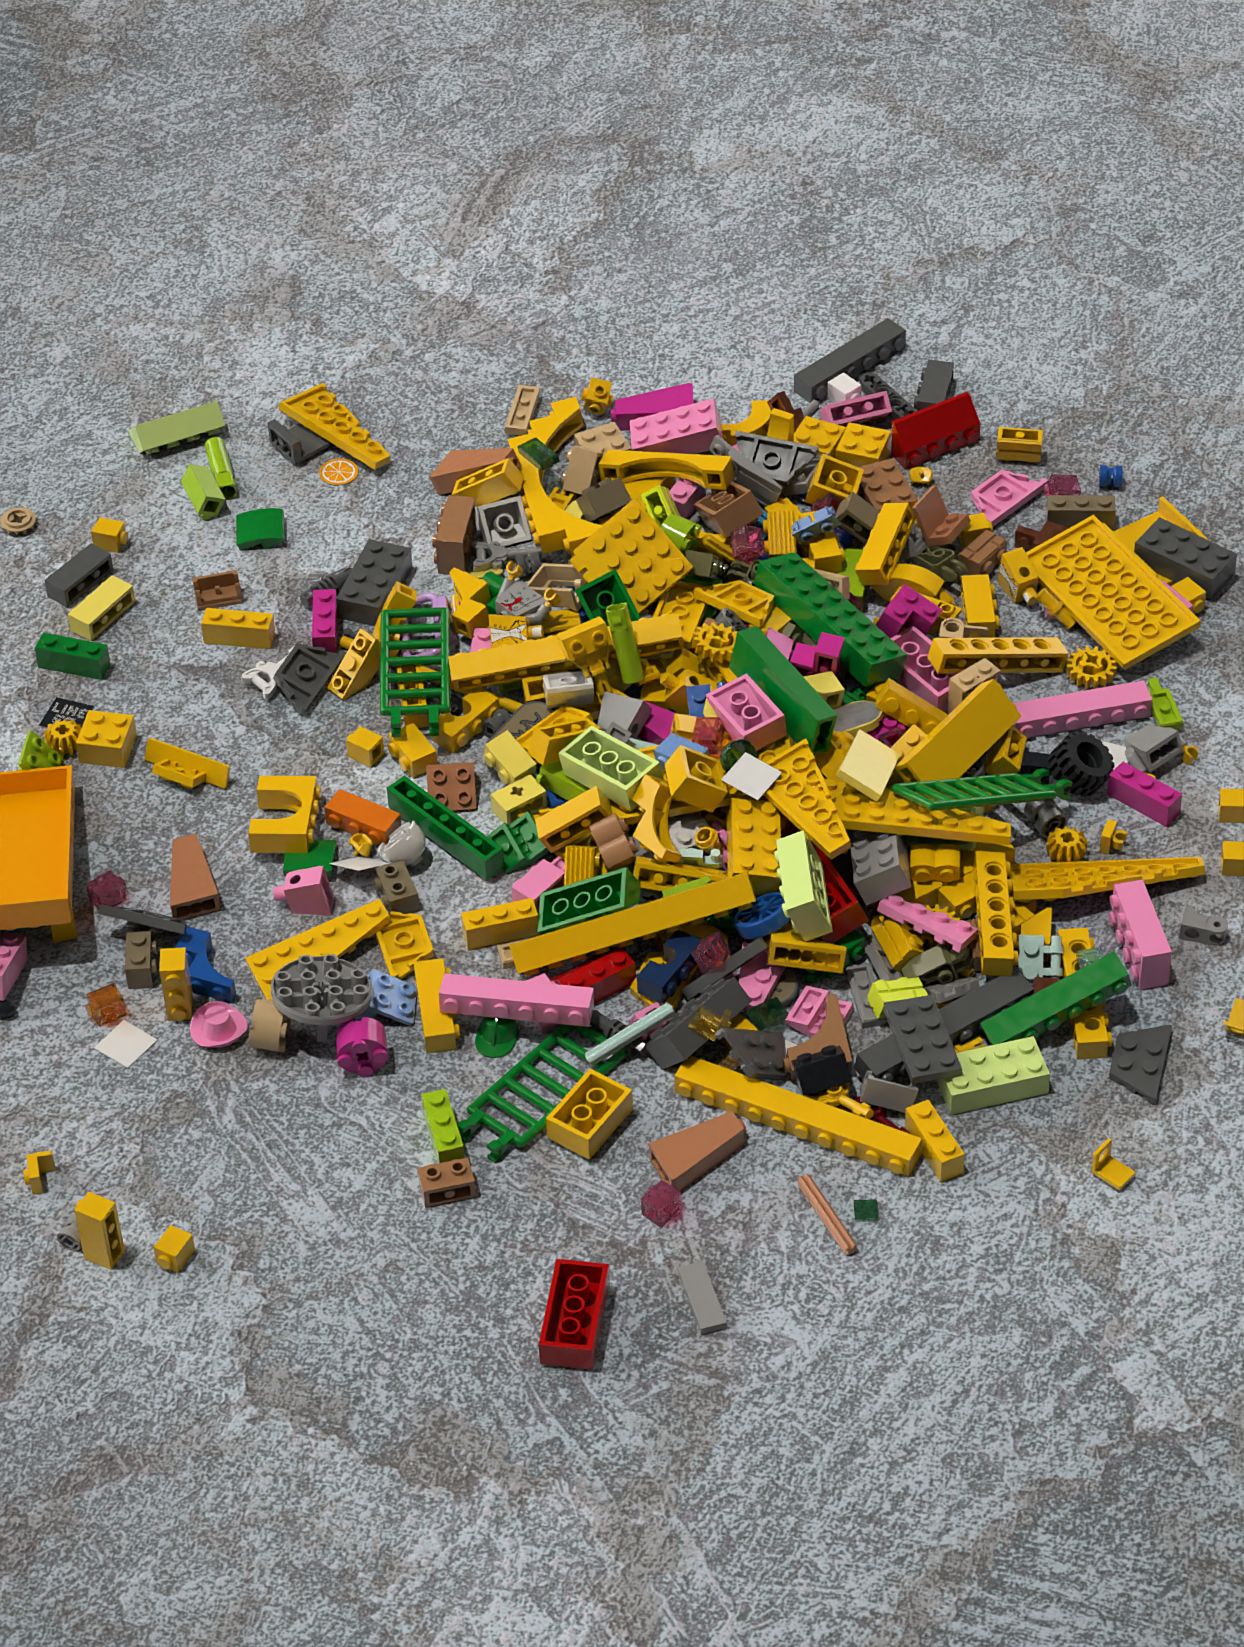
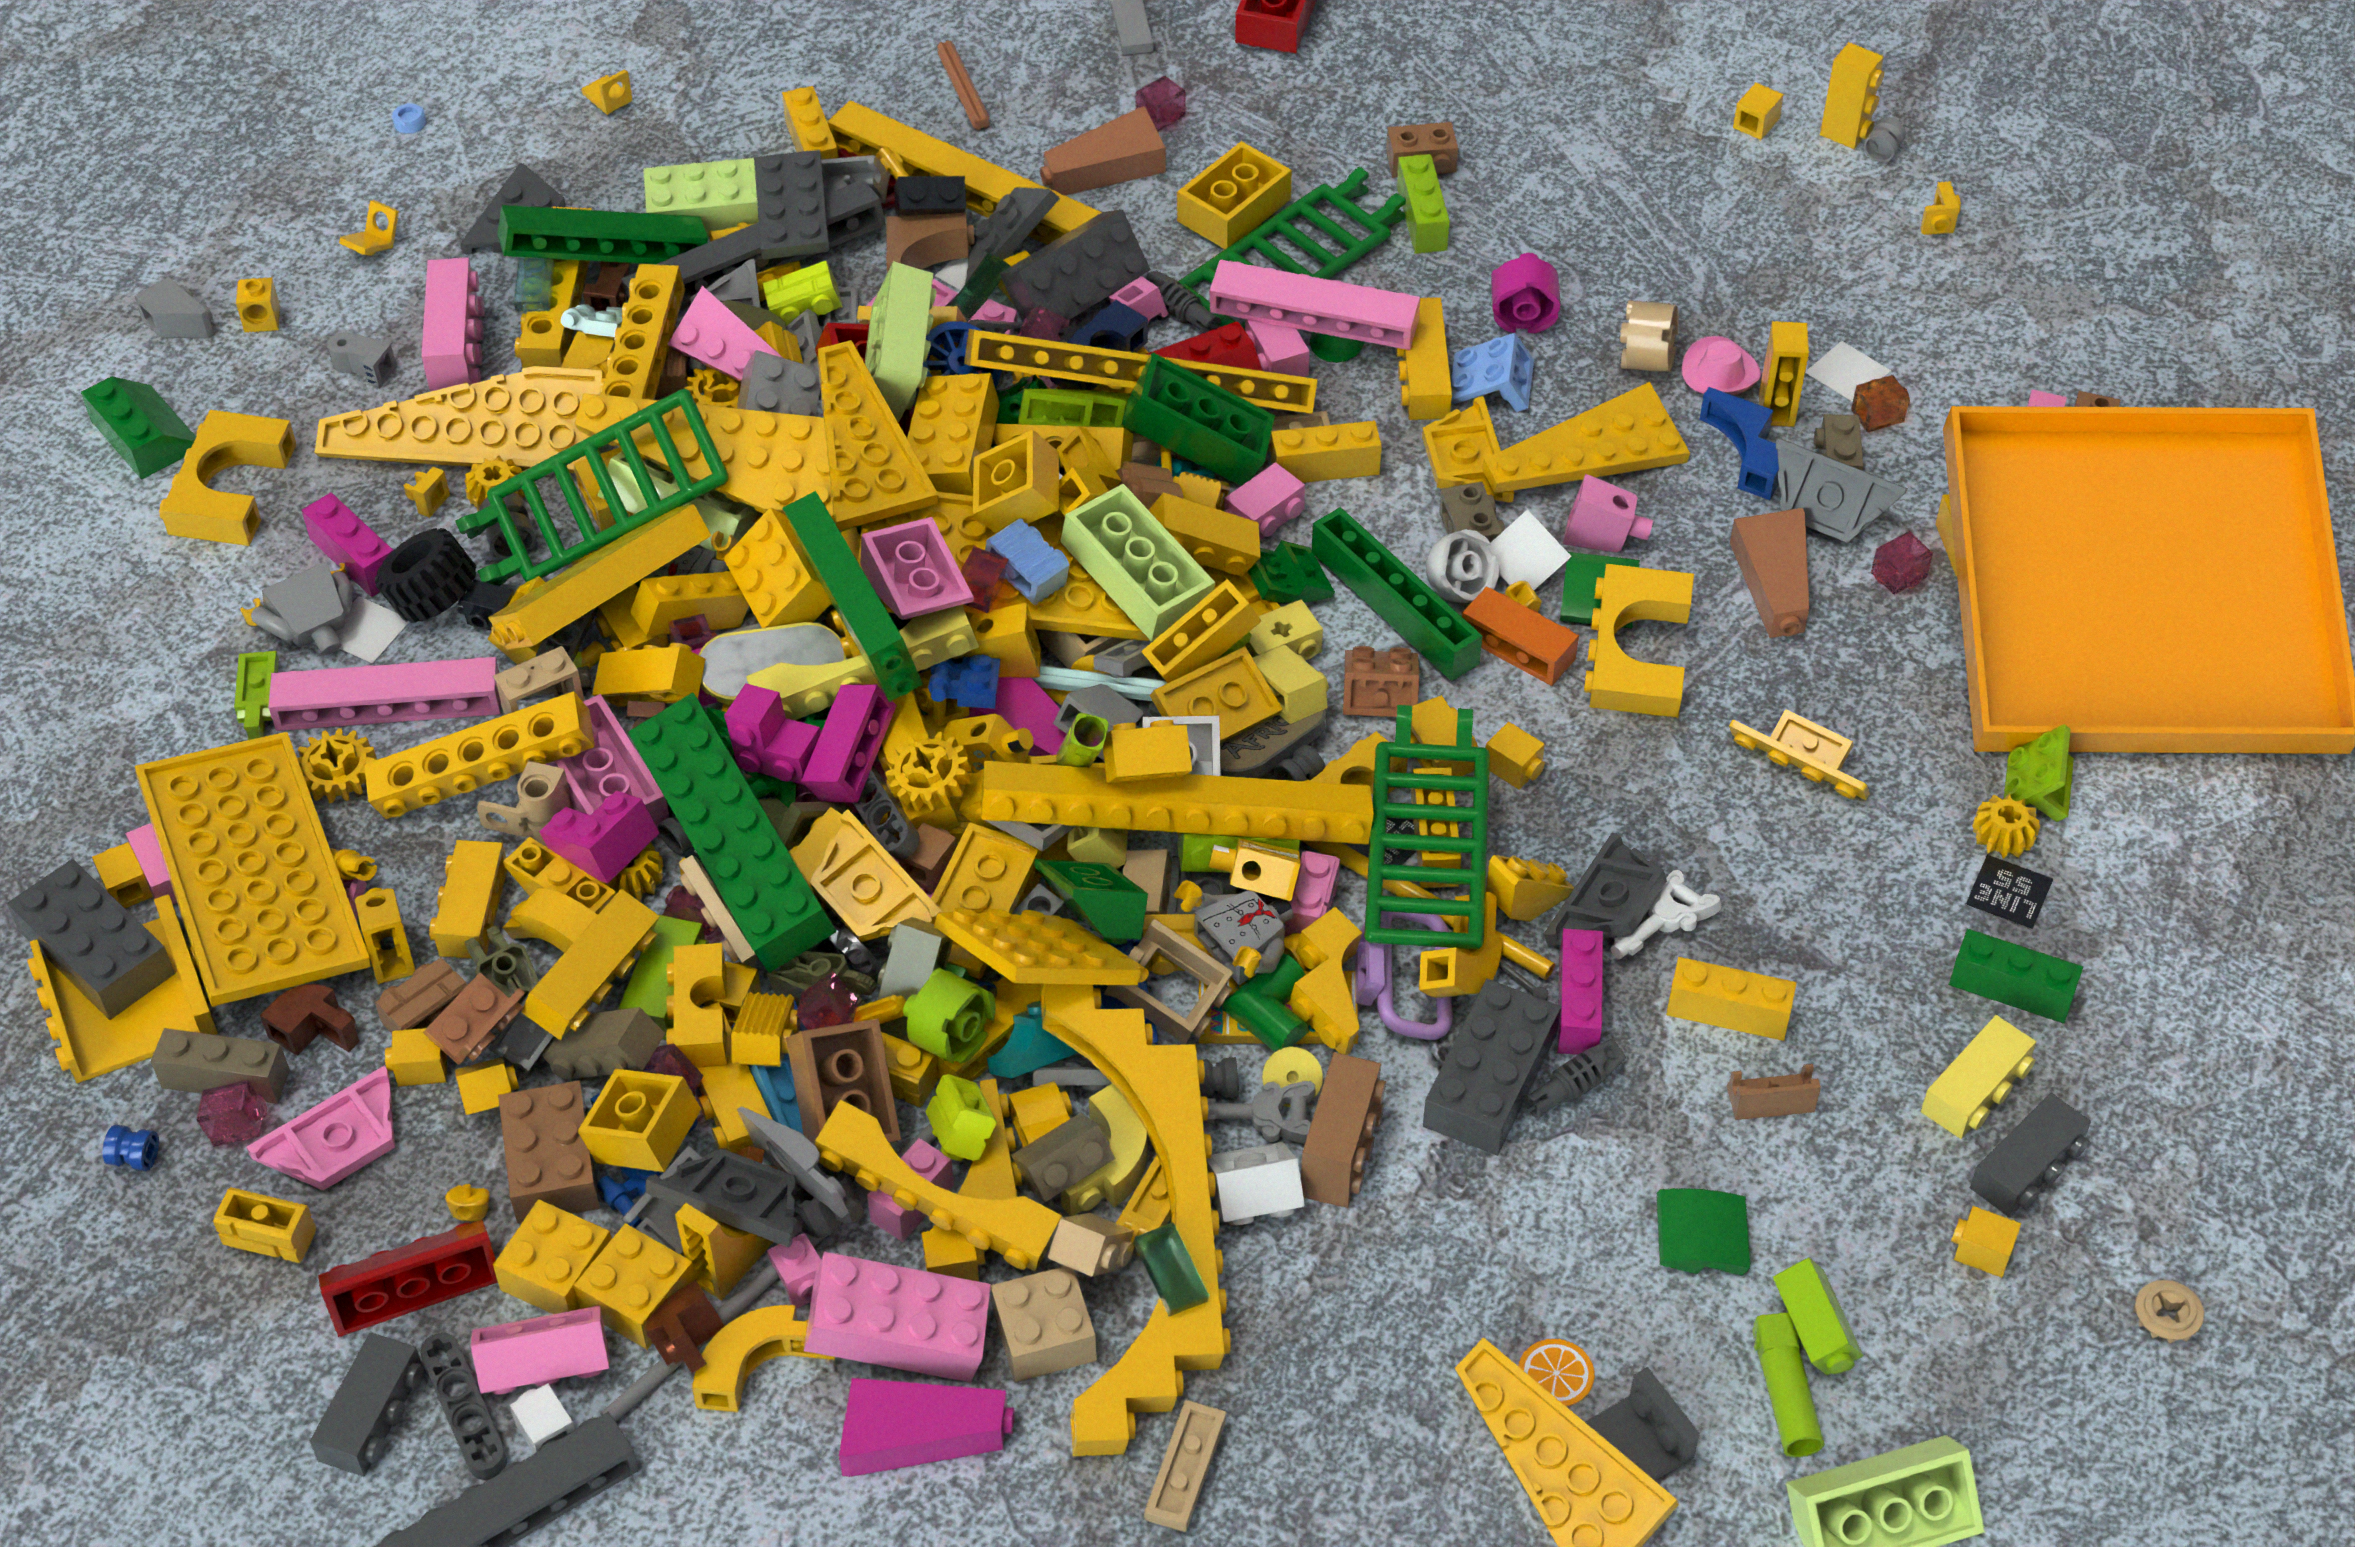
camera: 175 degrees left, 5 degrees up
yellow brick [76,710,137,768] -> none
light grey bracket [271,954,372,1042] -> none
nougat slope [429,448,522,495] -> none
yellow brick [452,458,524,507] -> none
yellow brick [581,377,613,415] -> none
light aqua axle [584,1003,675,1066] -> none
clear yellow bracket [688,1006,732,1041] -> none
clear green hair [720,739,757,773] -> none
white sticker [721,752,782,800] -> none
medium blue hinge [791,506,841,543] -> none
light yellow tile [836,729,900,801] -> none
clear green piece [854,1199,878,1220] -> none

